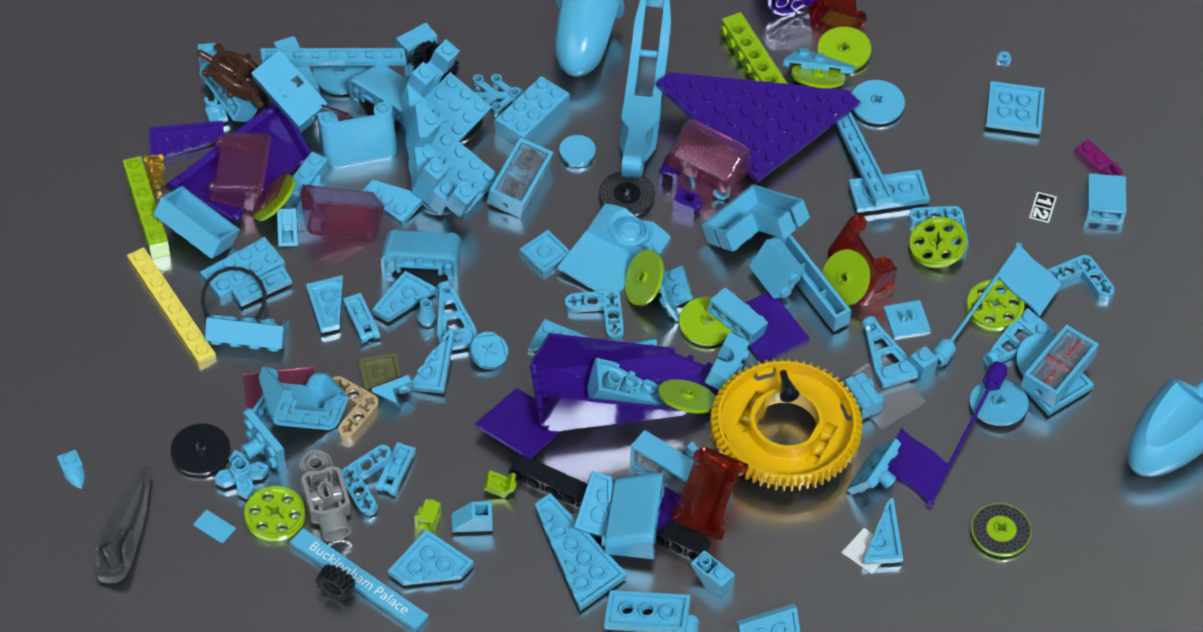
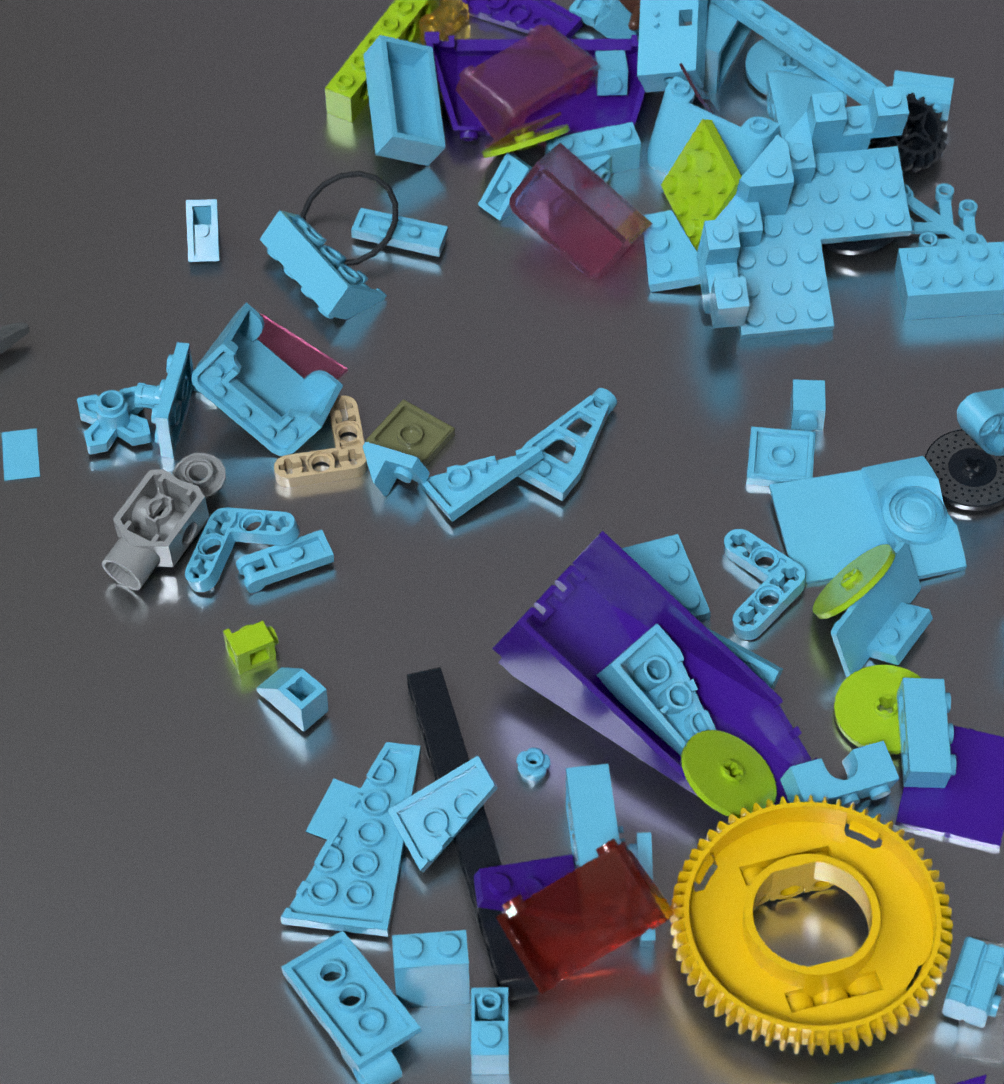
camera: 50 degrees right, 0 degrees up
light yellow plate [127,247,216,366] -> none
black piece [171,423,231,476] -> none
medium azure plate [200,237,285,301] -> none
lime wedge [244,486,305,542] -> none
medium azure tile [290,528,429,632] -> none
medium azure wing [306,275,343,333] -> none
black tyre [315,564,356,600] -> none
medium azure plate [343,293,380,343] -> none
medium azure wing [372,271,437,322] -> none
medium azure windscreen [381,229,461,282] -> none
medium azure plate [388,529,474,585] -> none
medium azure cone [417,299,436,325] -> none
medium azure tile [470,332,508,370] -> none
dark purple piece [474,388,561,460] -> none
lime bracket [483,470,517,498] -> none
brick [487,137,554,218] -> none
medium azure tile [559,135,596,167] -> none
medium azure windscreen [602,472,665,559] -> none
black cone [779,370,799,402] -> none
none -> medium azure slope [186,199,220,263]
none -> medium azure sticker [305,779,361,840]
none -> medium azure brick [392,930,470,1009]
none -> medium azure plate [516,747,551,781]
none -> medium azure brick [594,50,628,96]
none -> lime plate [661,119,742,250]
none -> medium azure brick [791,379,826,431]

